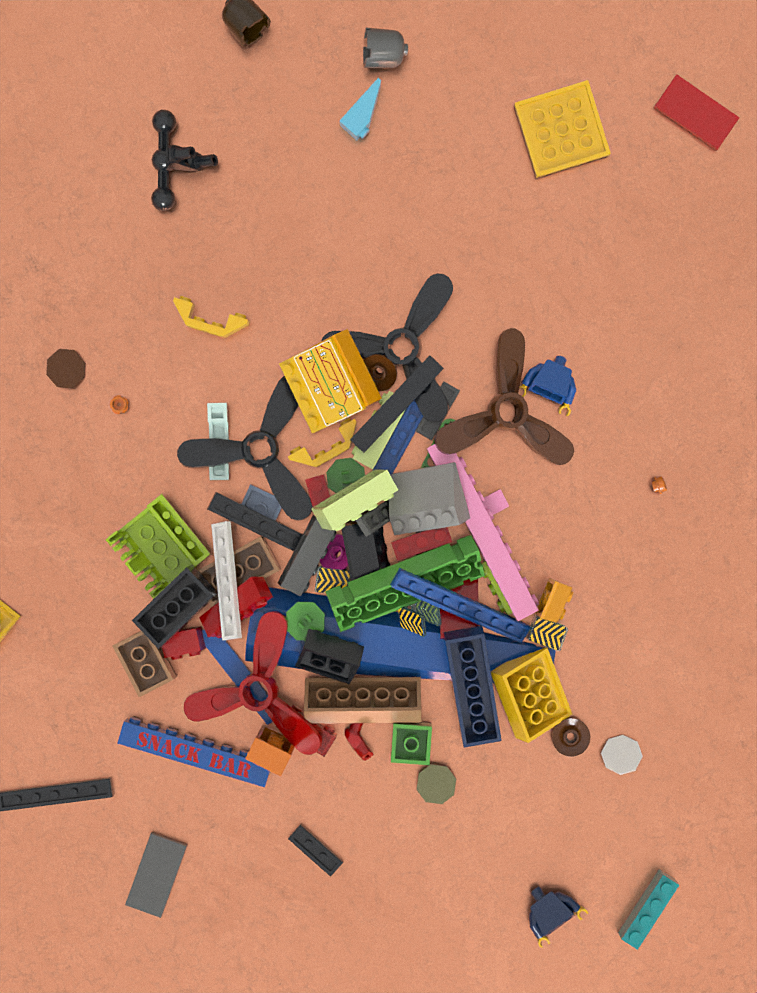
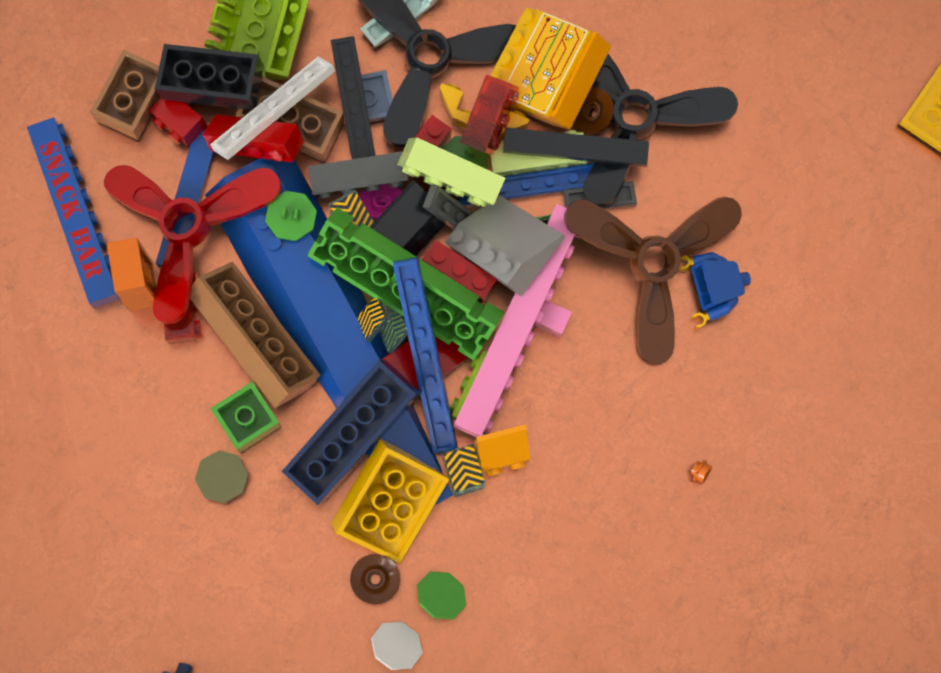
camera: 45 degrees right, 10 degrees down
black tile [288,823,343,877] -> none
black slope [295,629,364,684] -> none
red arm [344,723,374,761] -> none
none -> bright green piece [417,571,466,620]
none -> clear red brick [460,74,519,155]

